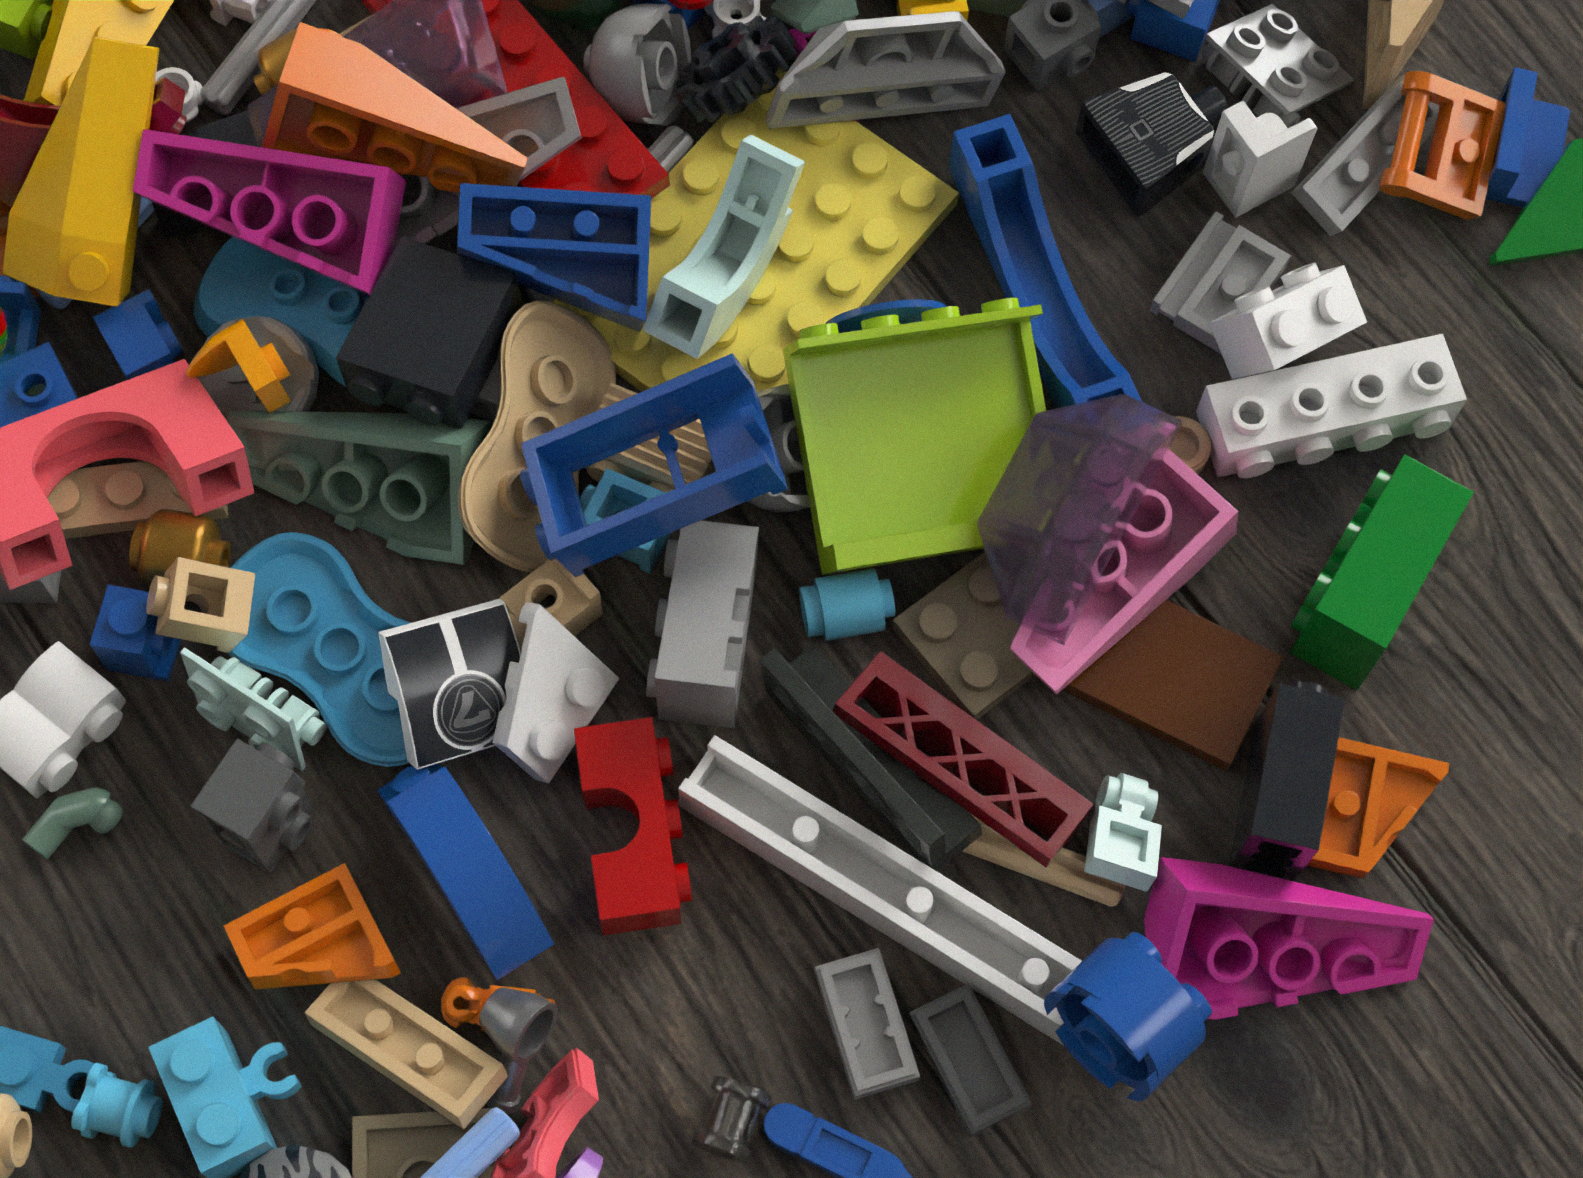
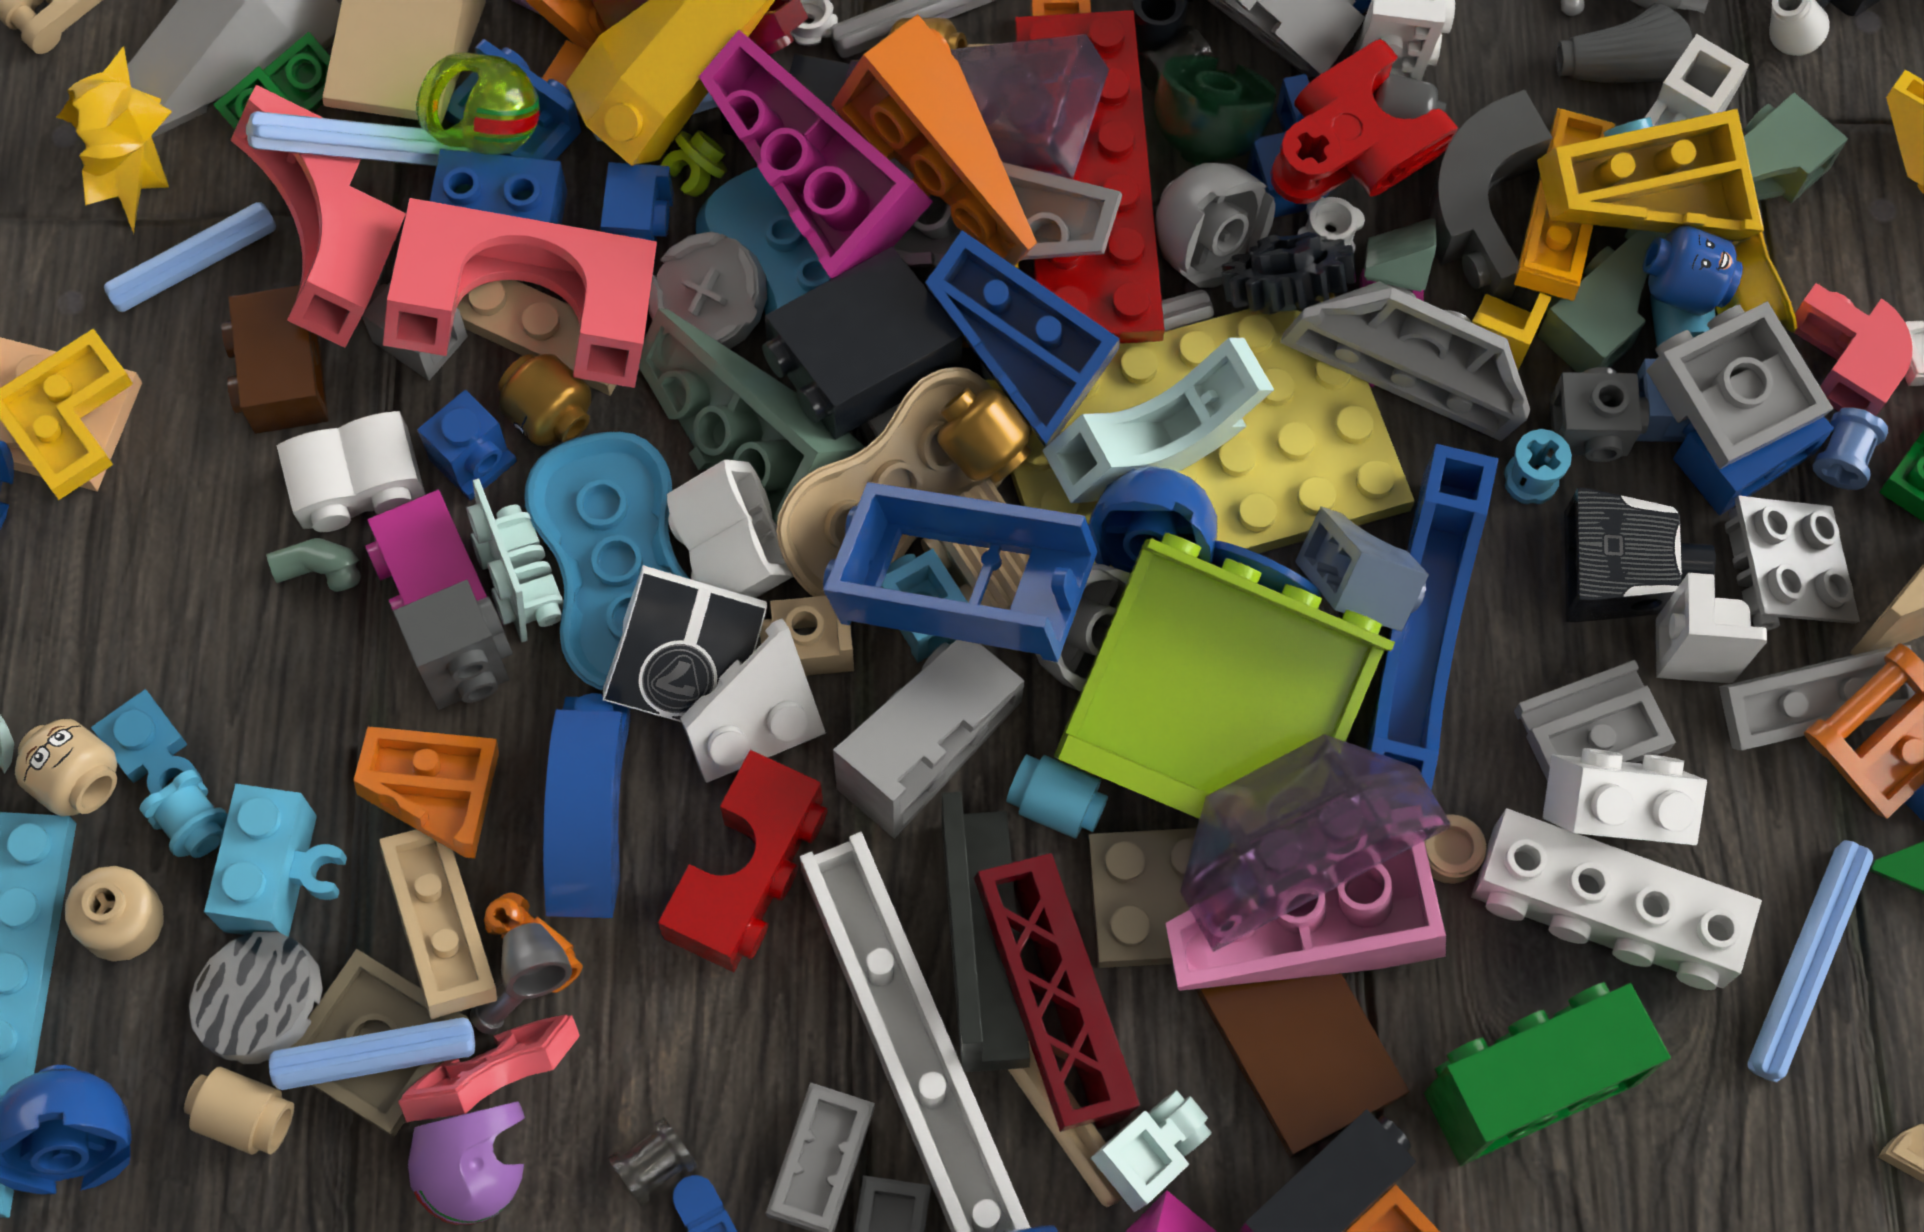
camera: 35 degrees right, 0 degrees up
tan brick [146,557,255,653] -> none
light orange plate [185,318,291,413] -> none
none -> dark pink brick [365,489,487,610]
none -> lime plate [661,130,727,197]
none -> white brick [667,459,794,598]
none -> pearl gold head [937,387,1032,483]
none -> blue cylinder [1088,466,1217,573]
none -> sand blue arch [1295,506,1429,632]
none -> medium azure bush [1504,429,1572,504]
none -> light blue axle [1747,840,1873,1082]

